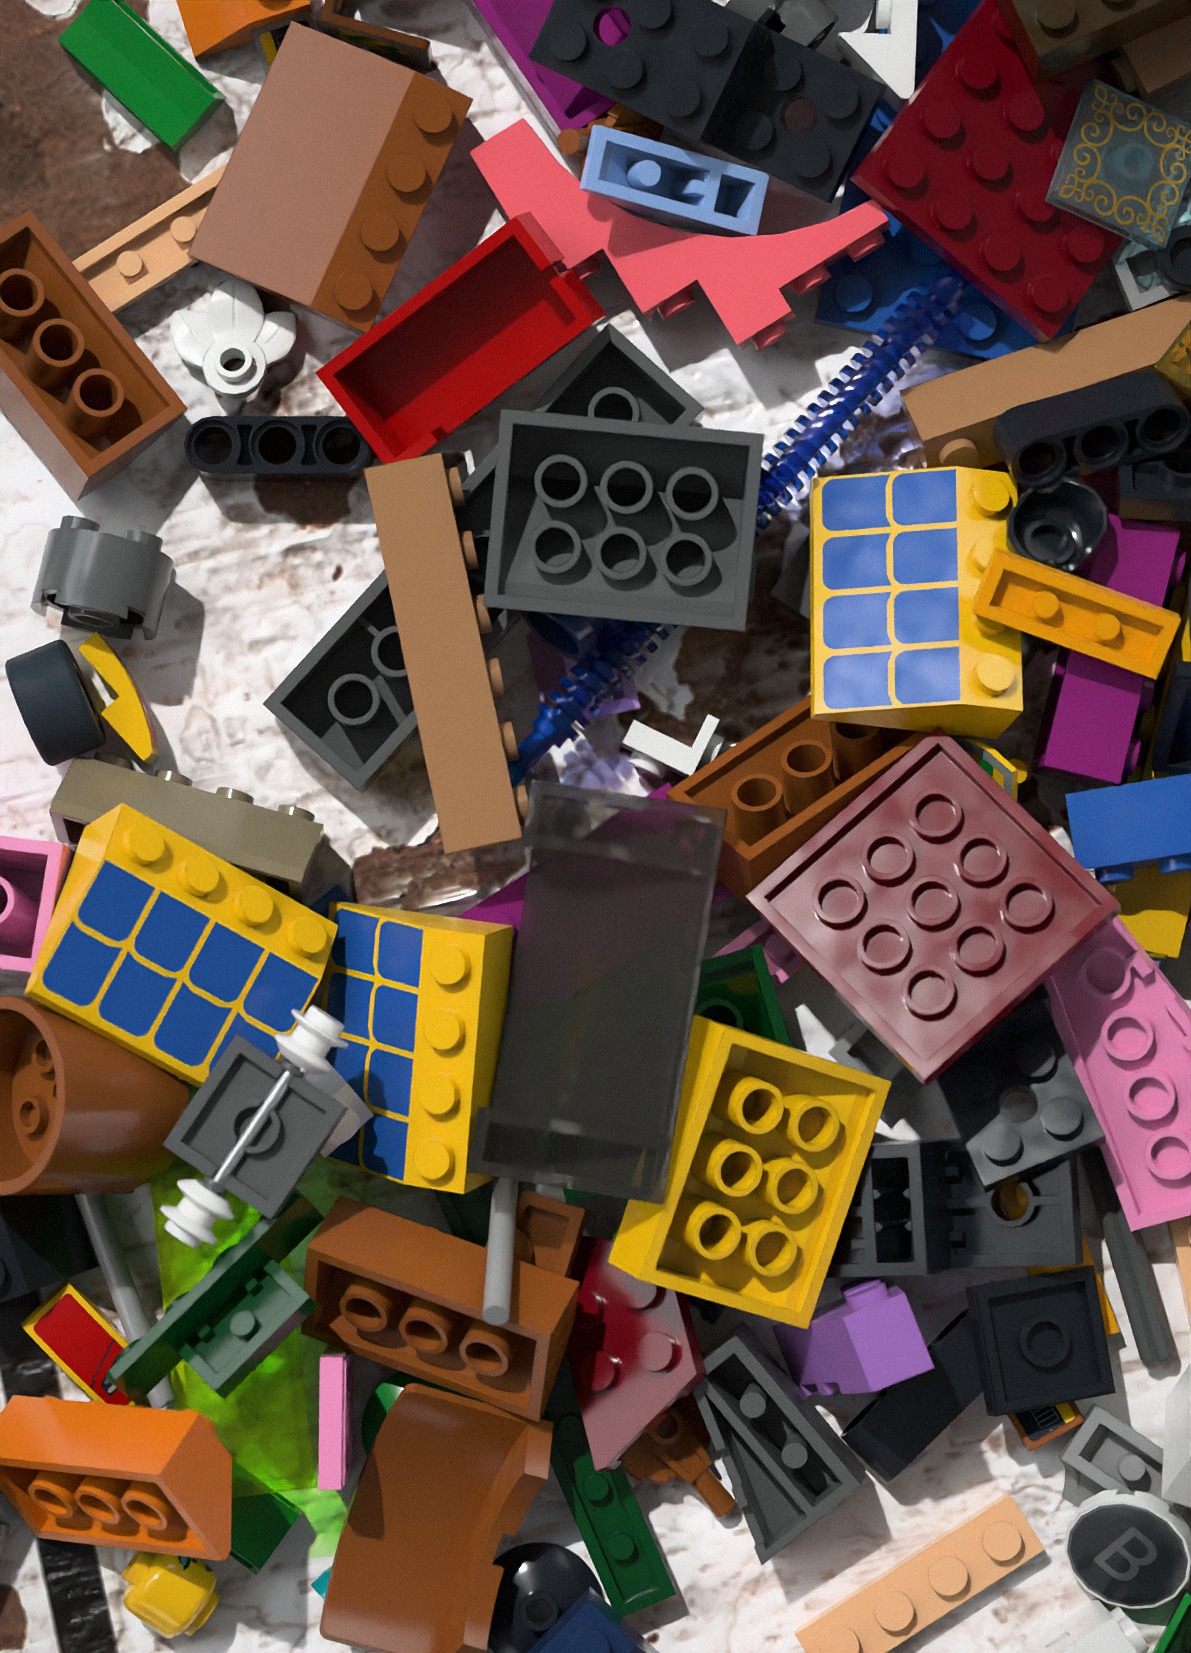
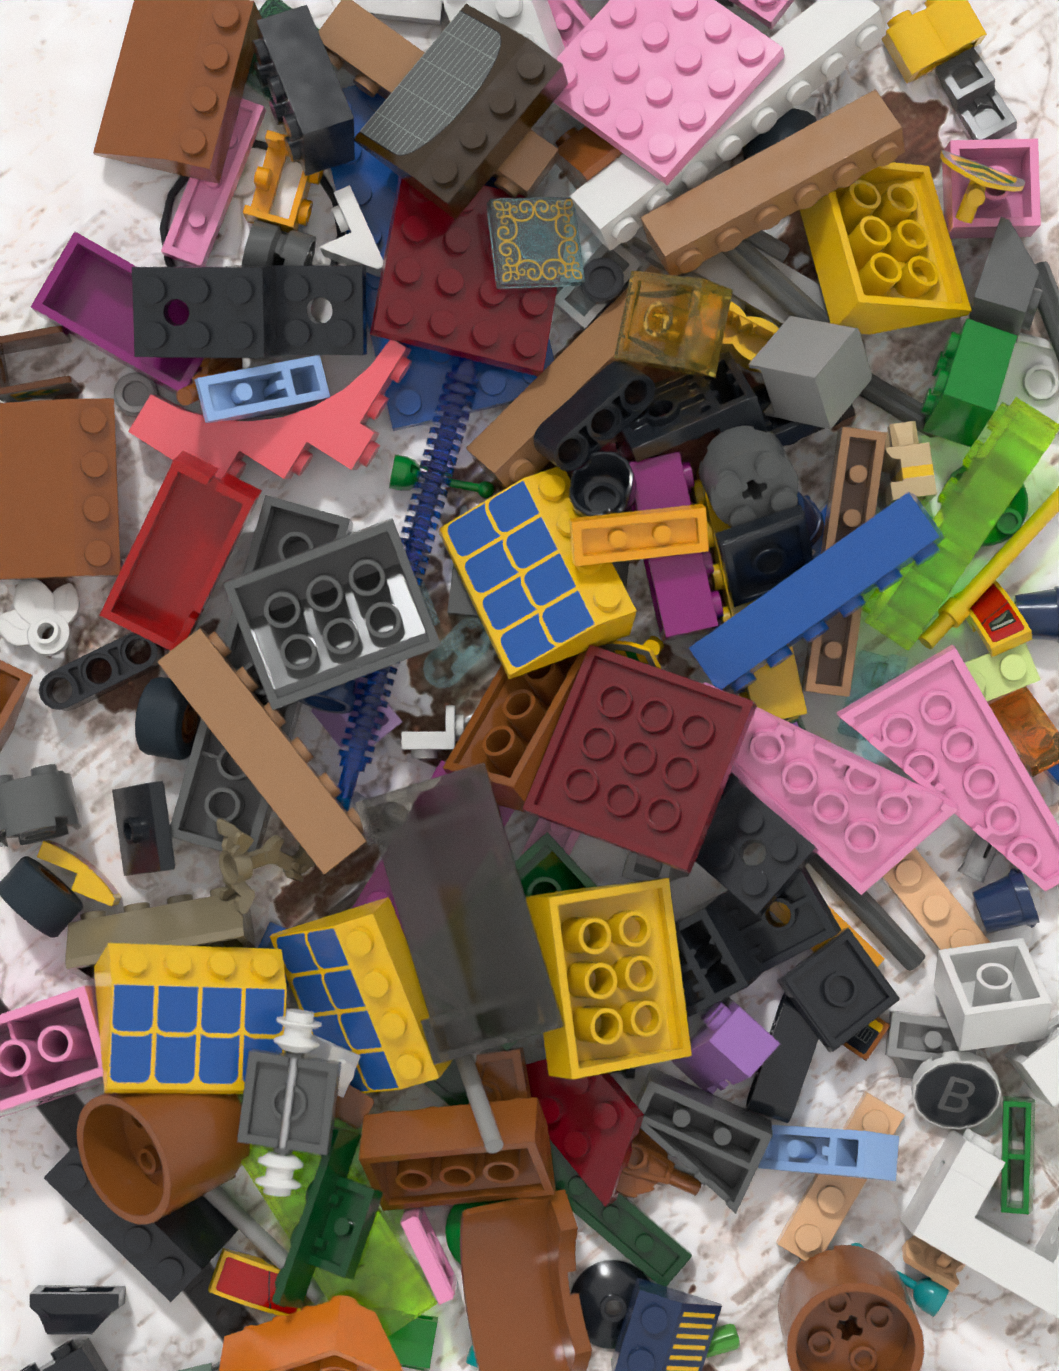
camera: 25 degrees left, 0 degrees up
none -> black plate [112,781,176,876]
none -> light grey tile [114,372,159,418]
none -> black wheel [135,677,201,760]
none -> dark tan piece [216,818,316,914]
none -> dark orange slope [335,1085,374,1129]
none -> green hinge [389,454,494,498]
none -> clear light blue beam [423,617,491,689]
none -> light blue slope [758,1125,899,1181]

